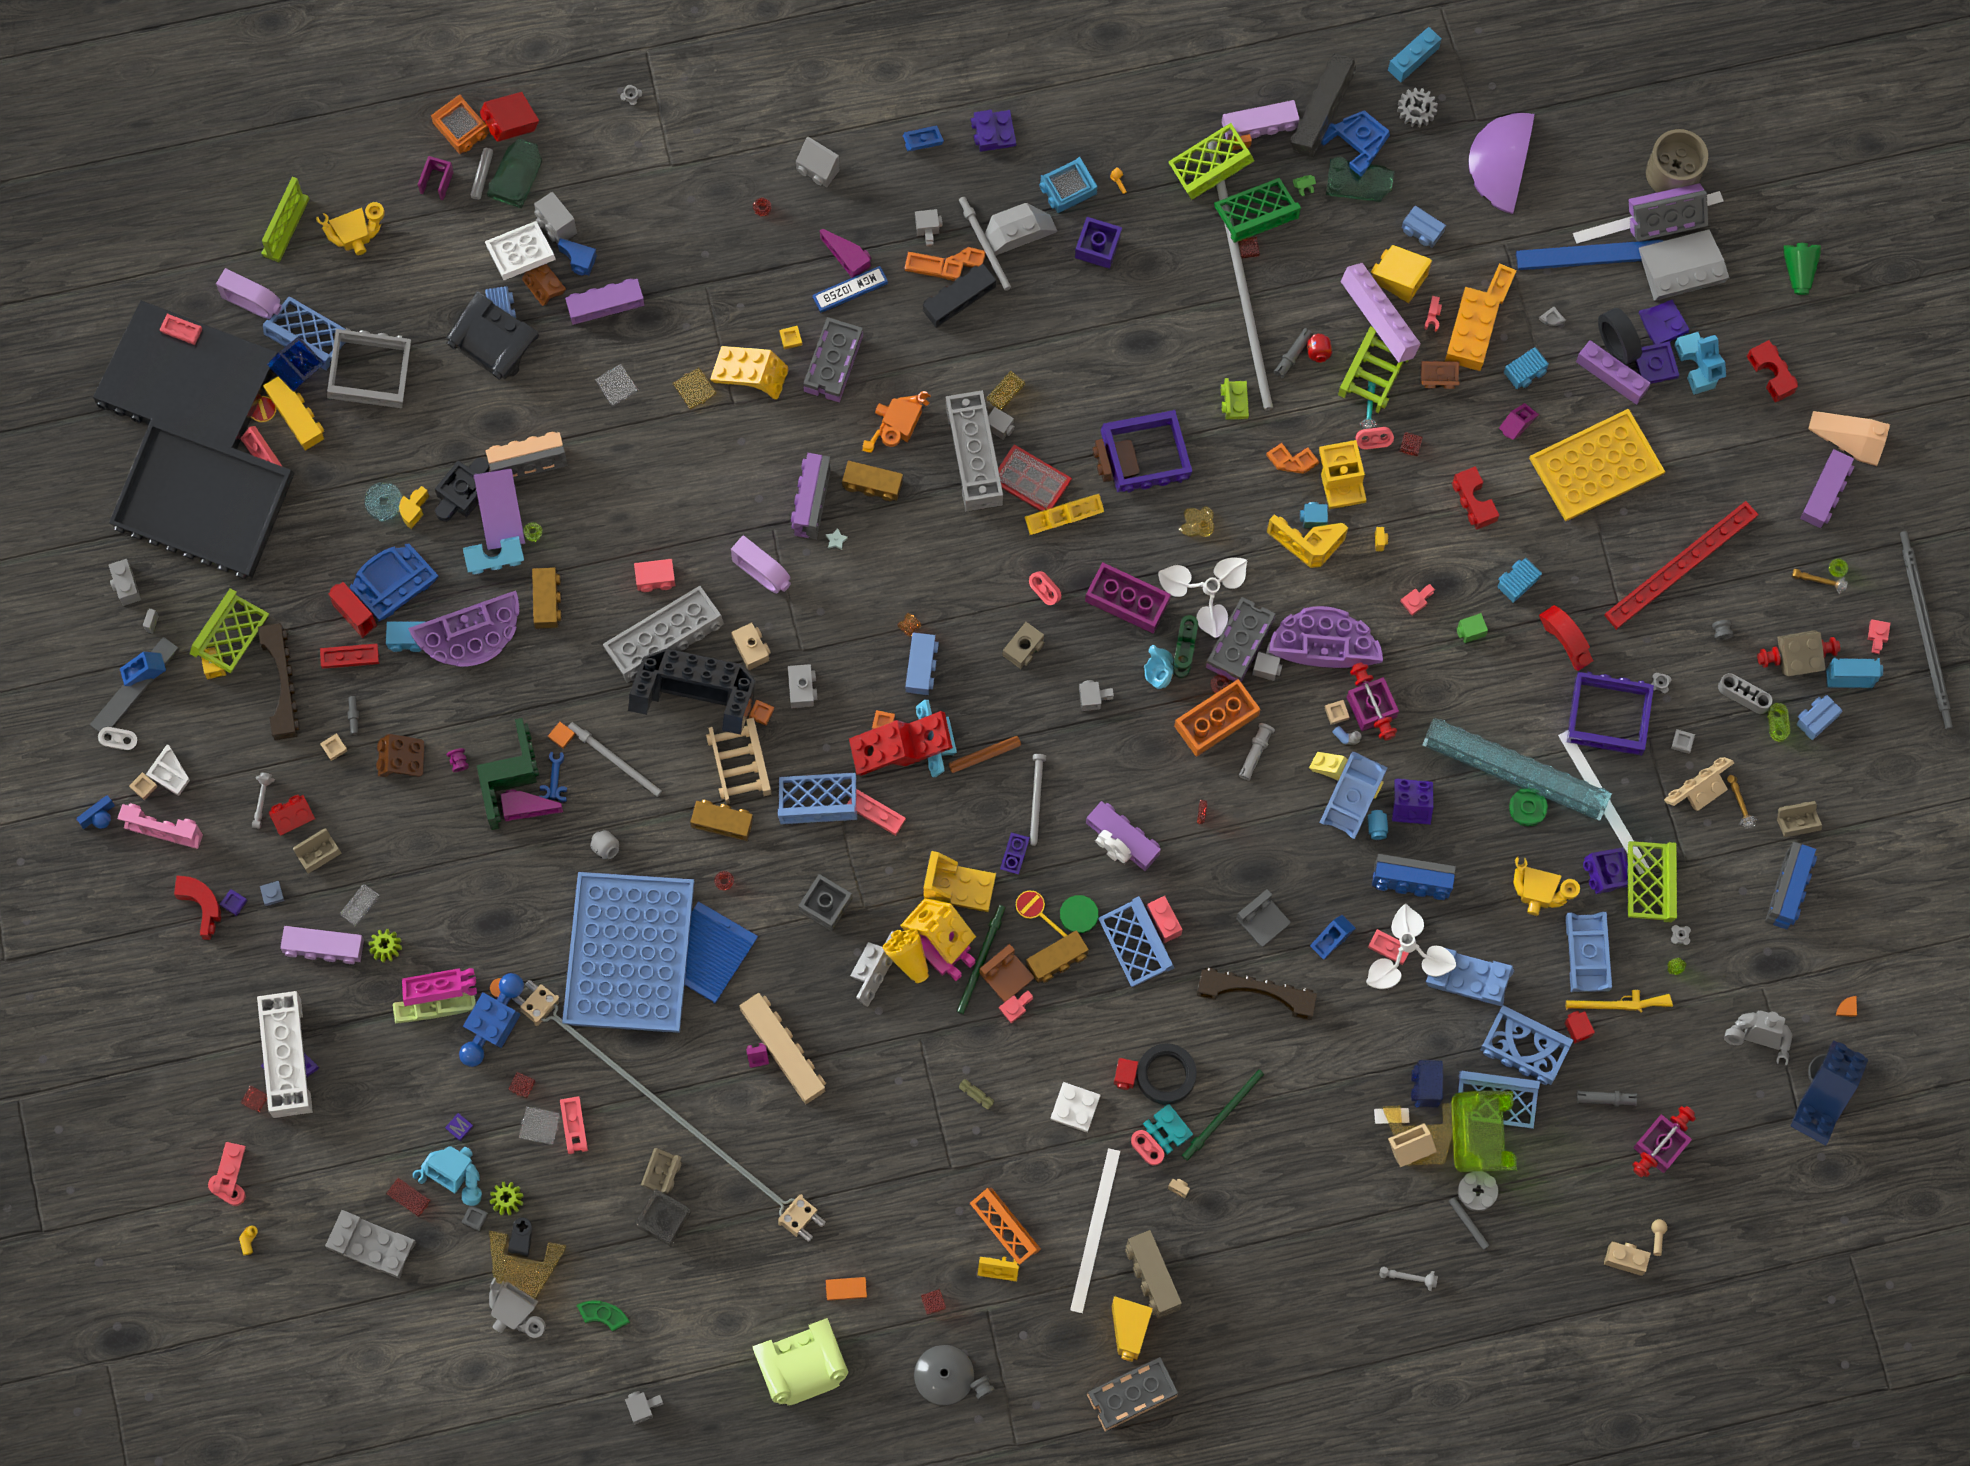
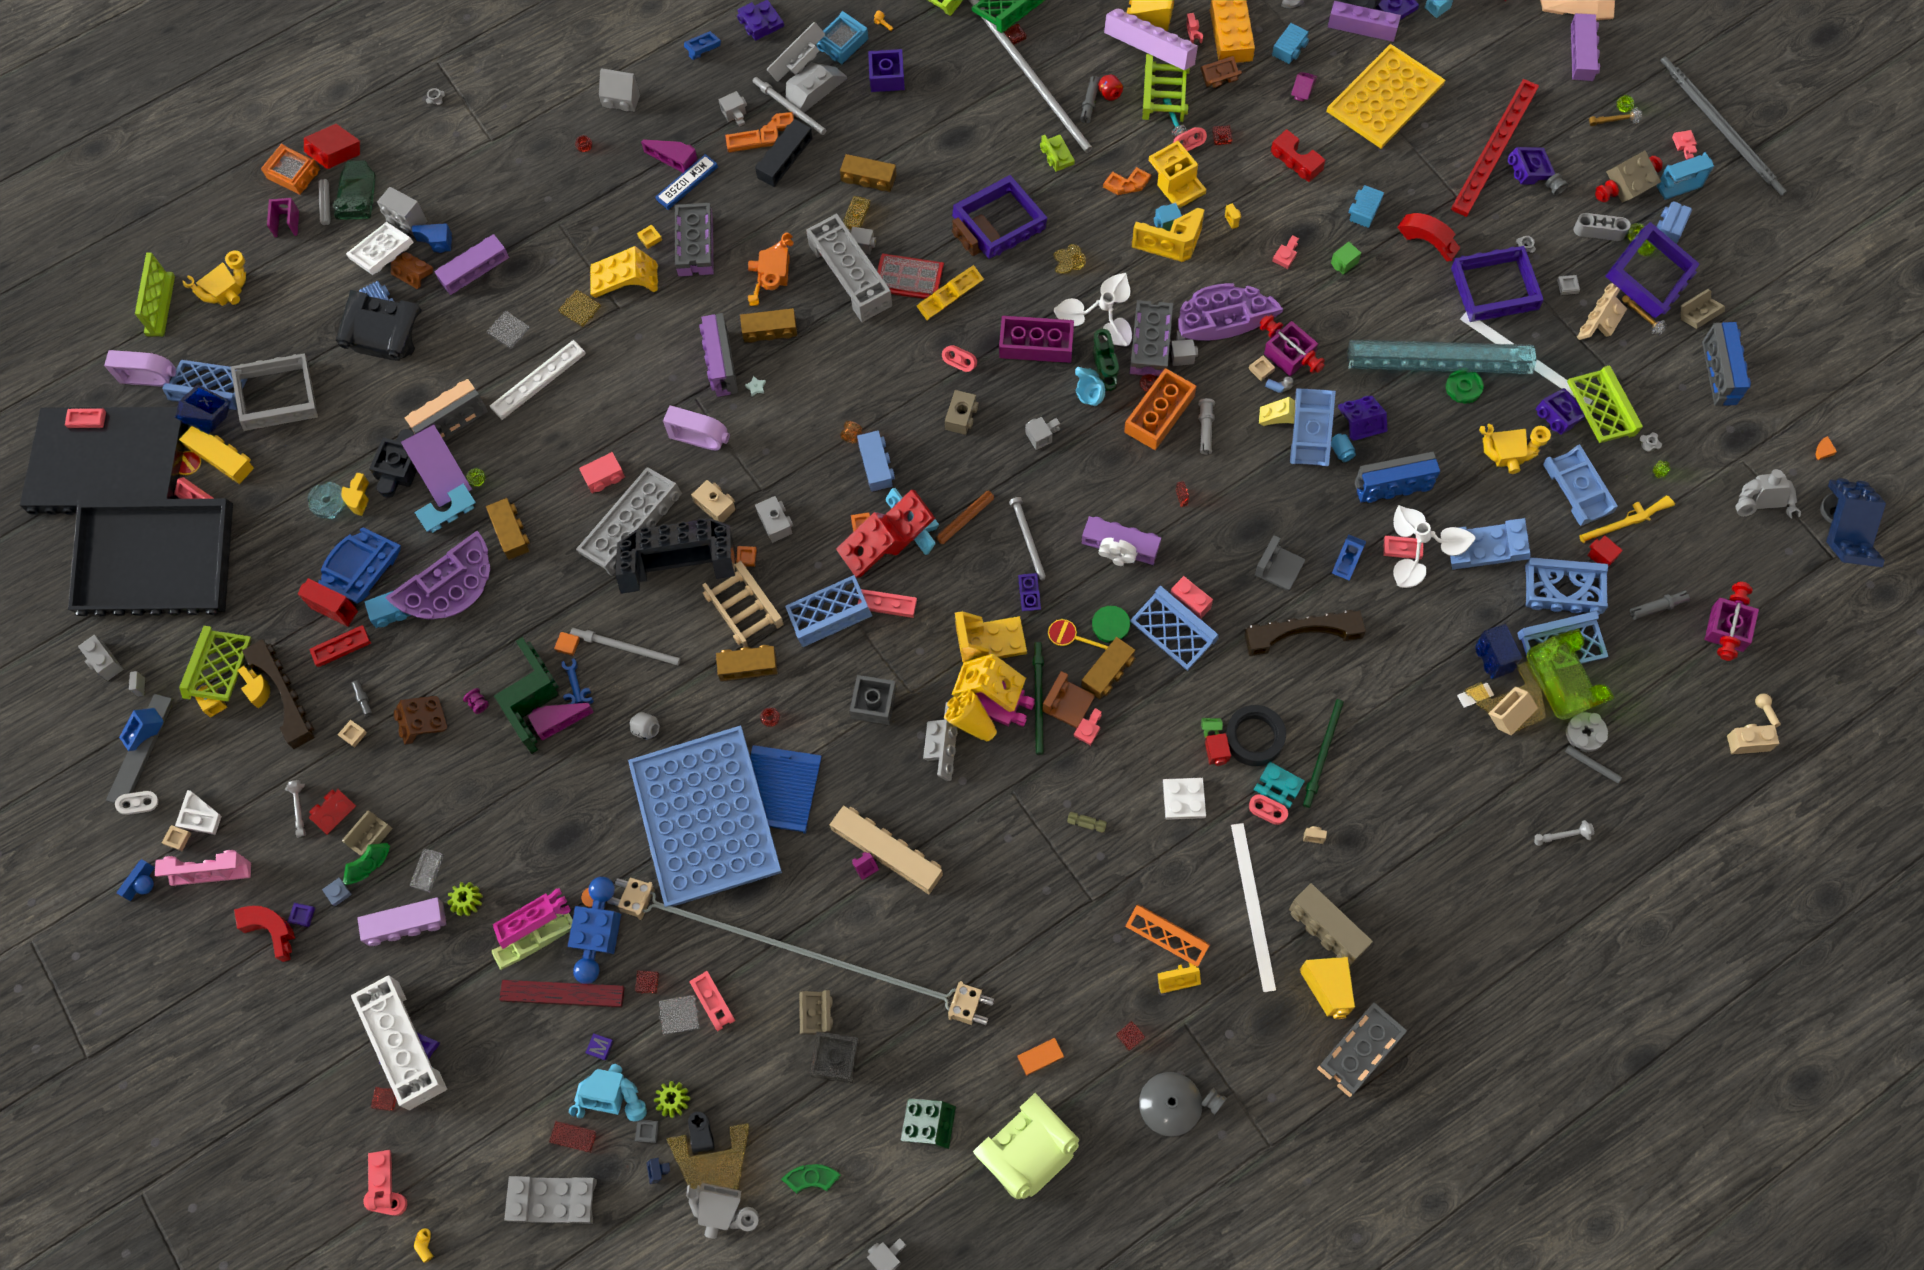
camera: 15 degrees left, 5 degrees down
none -> yellow brick [237,666,270,708]
none -> green tile [343,843,390,885]
none -> white tile [490,340,586,420]
none -> dark red tile [499,980,625,1008]
none -> dark blue tile [646,1158,670,1184]
none -> light grey bracket [767,22,825,82]
none -> pearl gold brick [840,154,897,192]
none -> bracket [901,1099,956,1149]
none -> bright green tile [1201,718,1223,738]
none -> dark purple plate [1508,147,1555,184]
none -> dark purple window [1605,222,1699,318]

